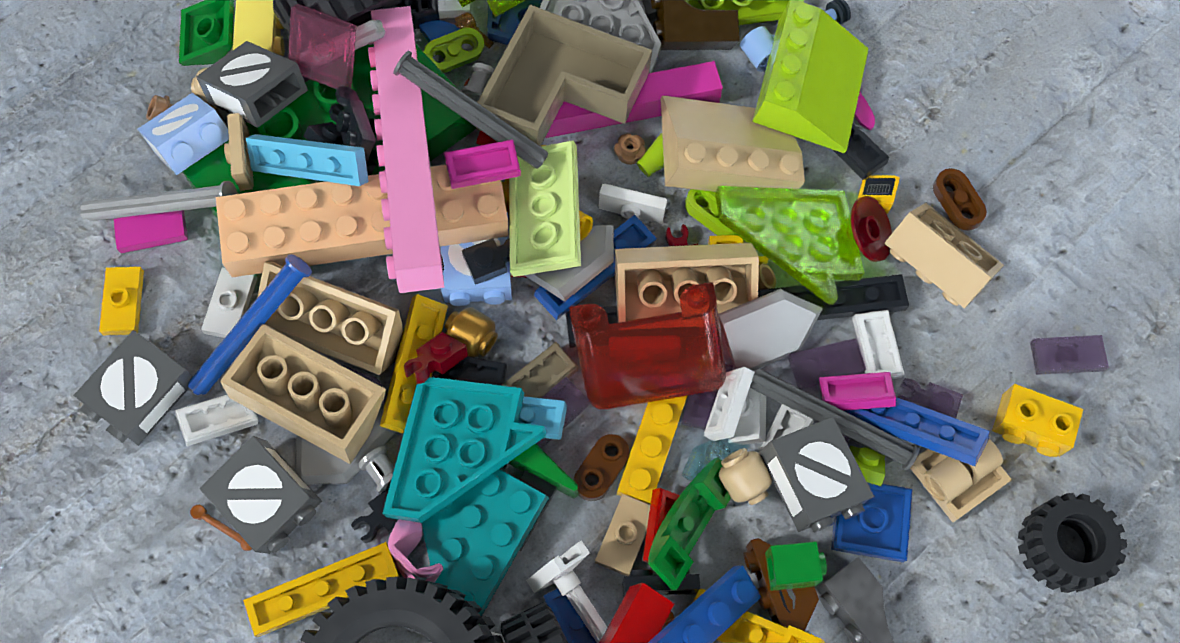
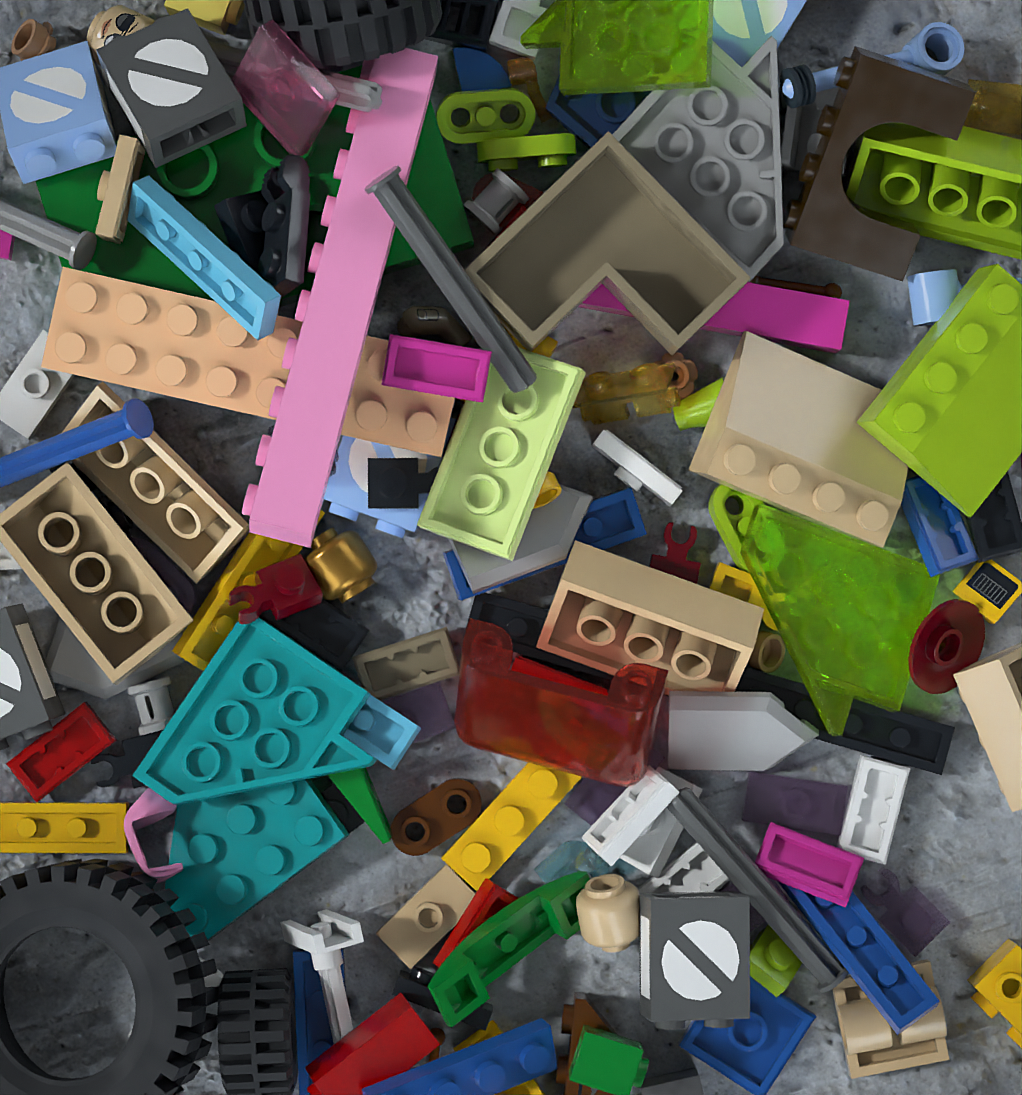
camera: 25 degrees right, 20 degrees up
none -> red plate [6,701,117,803]
none -> lime plate [476,133,577,172]
none -> clear yellow hinge [572,363,680,425]
none -> blue plate [901,475,979,578]

